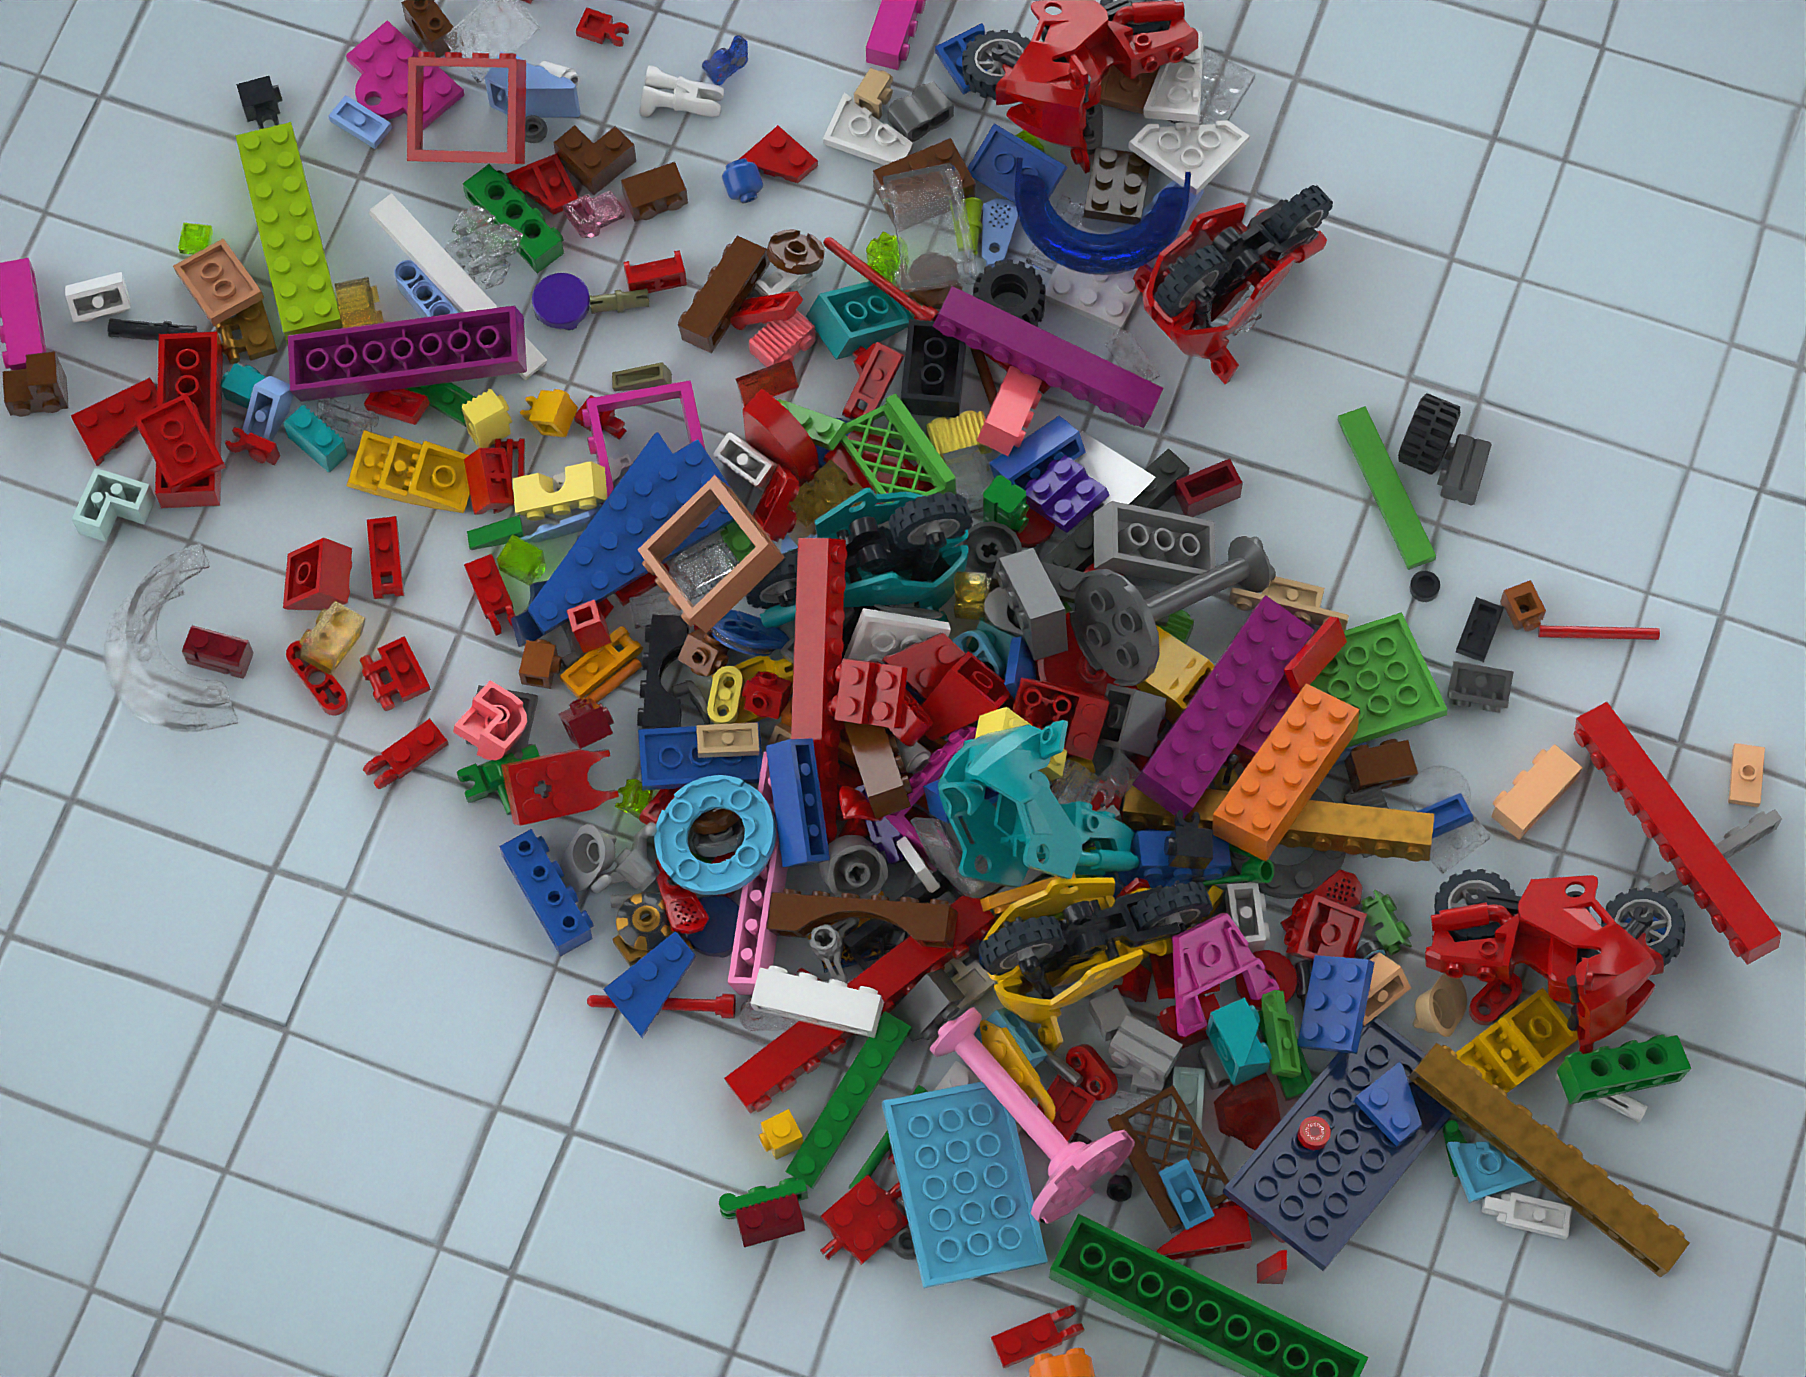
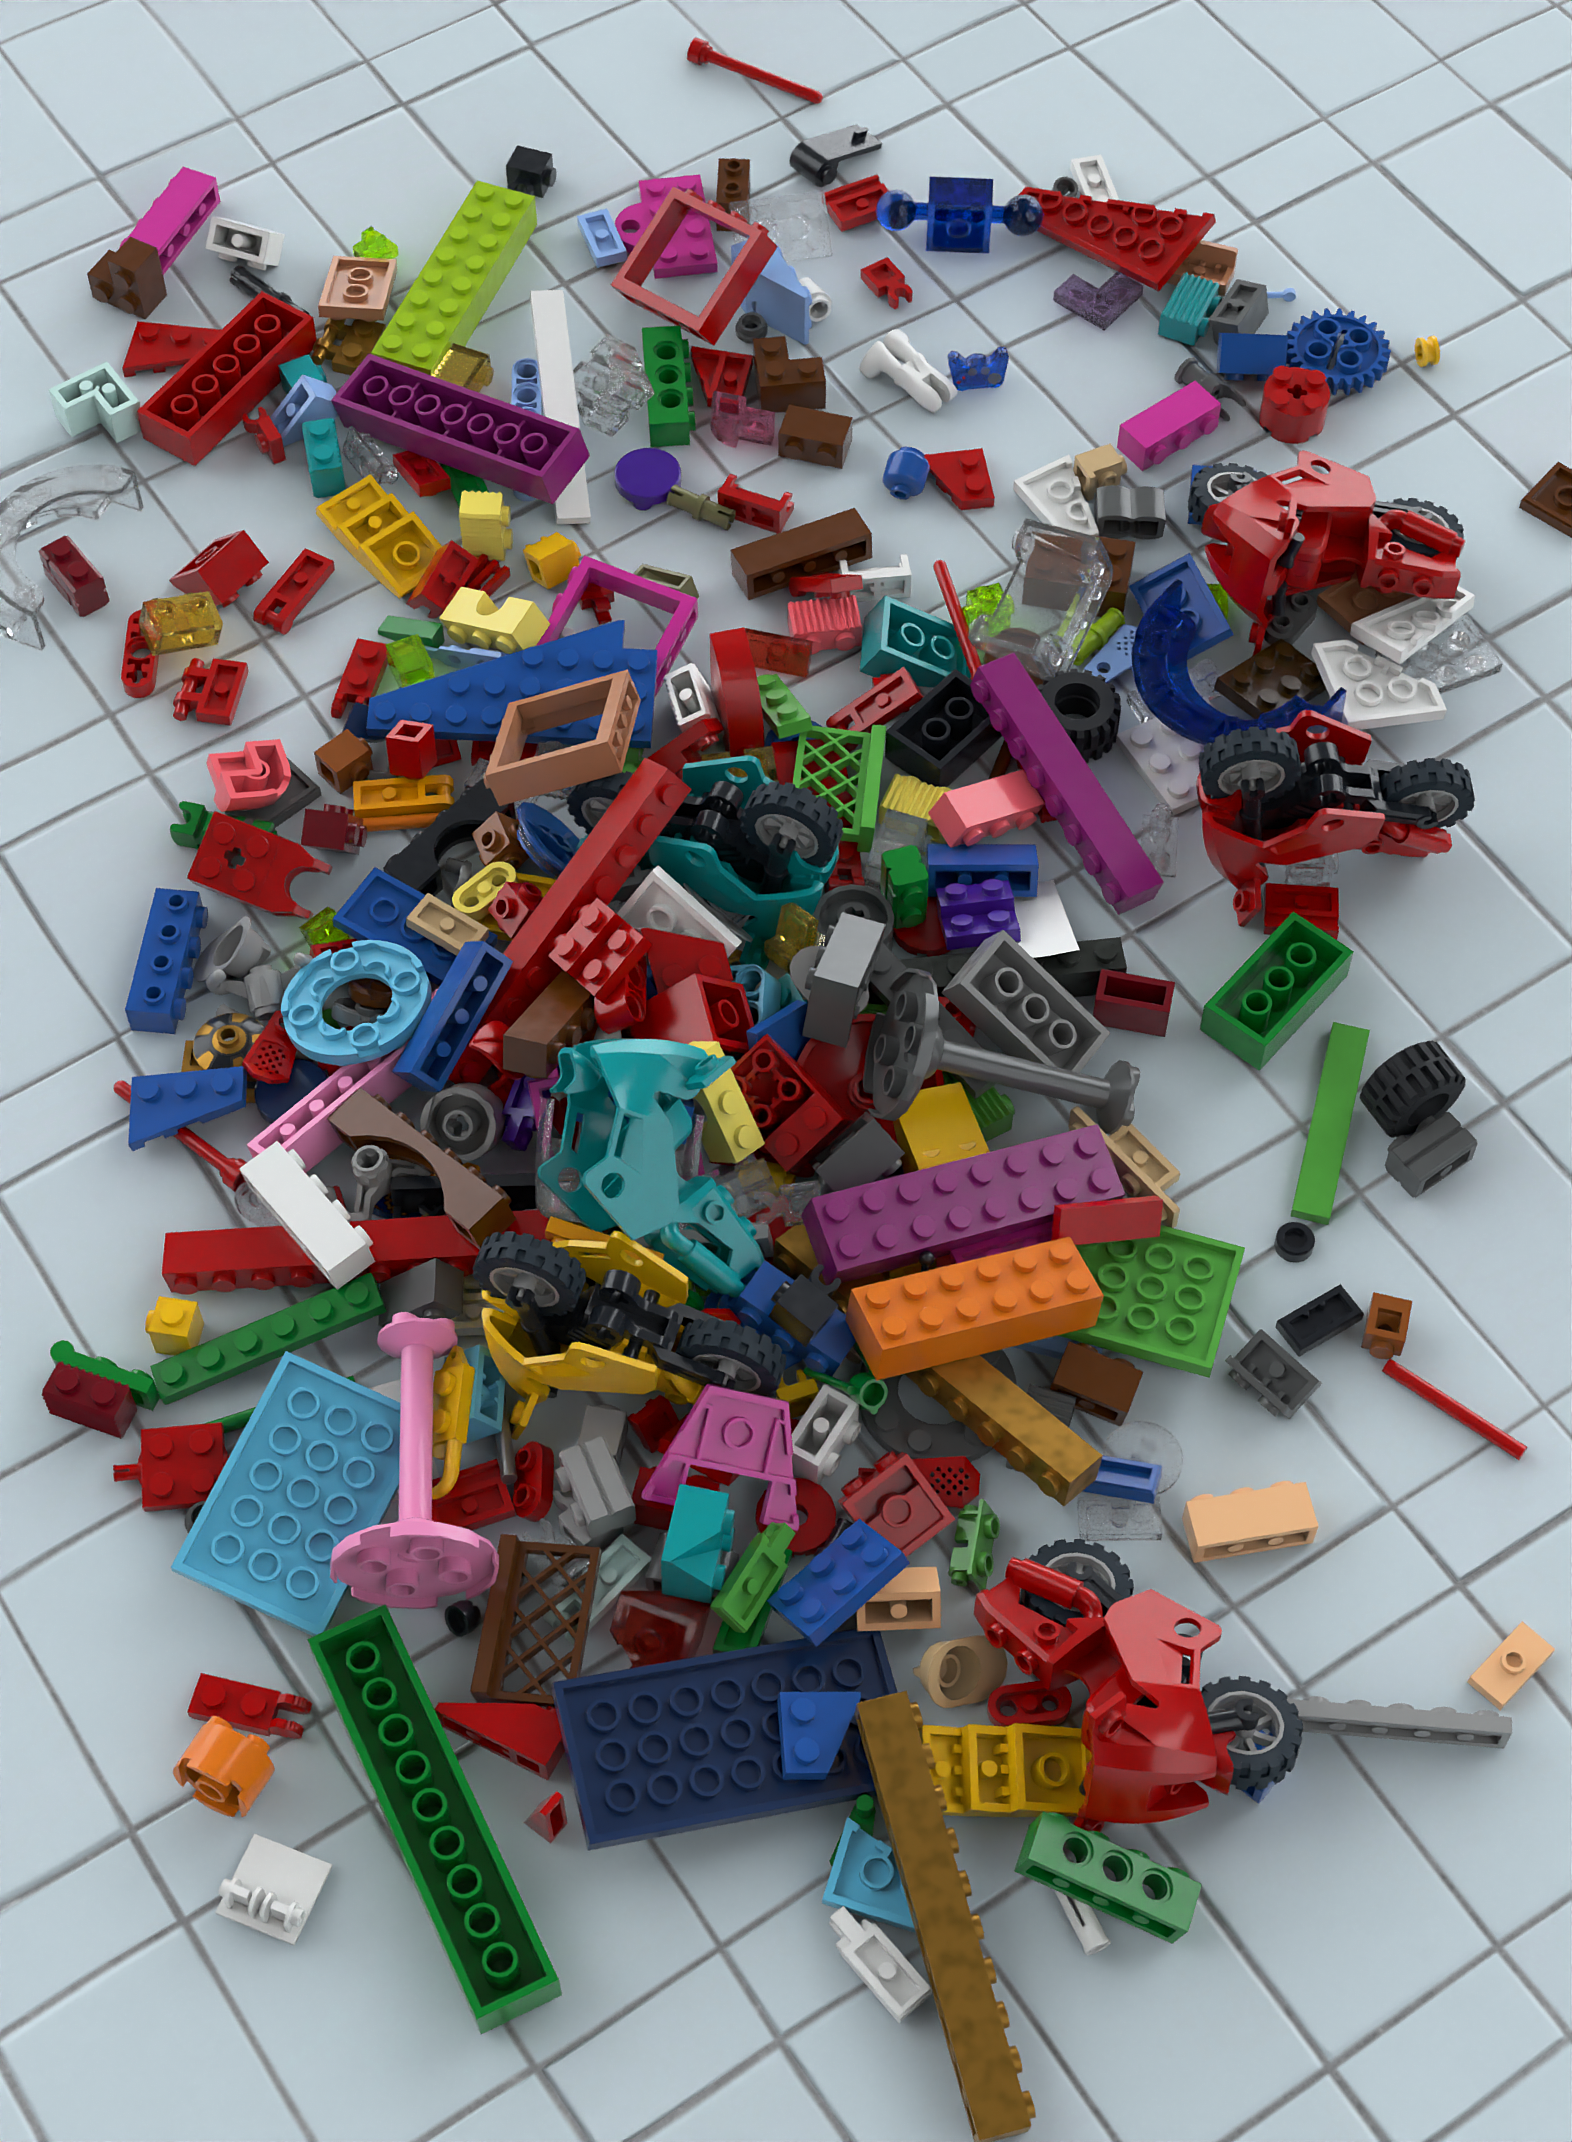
camera: 35 degrees right, 10 degrees down
red tile [133,393,226,493] -> none
red hinge [363,718,448,789] -> none
reddish brown plate [767,229,825,275] -> none
white tile [896,836,940,893] -> none
dark azure slope [1158,1158,1215,1230] -> none
tile [1298,1116,1331,1150] -> none
black tile [1354,941,1387,960] -> none
red brick [1574,702,1781,965] -> none
none -> green brick [1199,912,1354,1071]
none -> red plate [1264,883,1339,939]

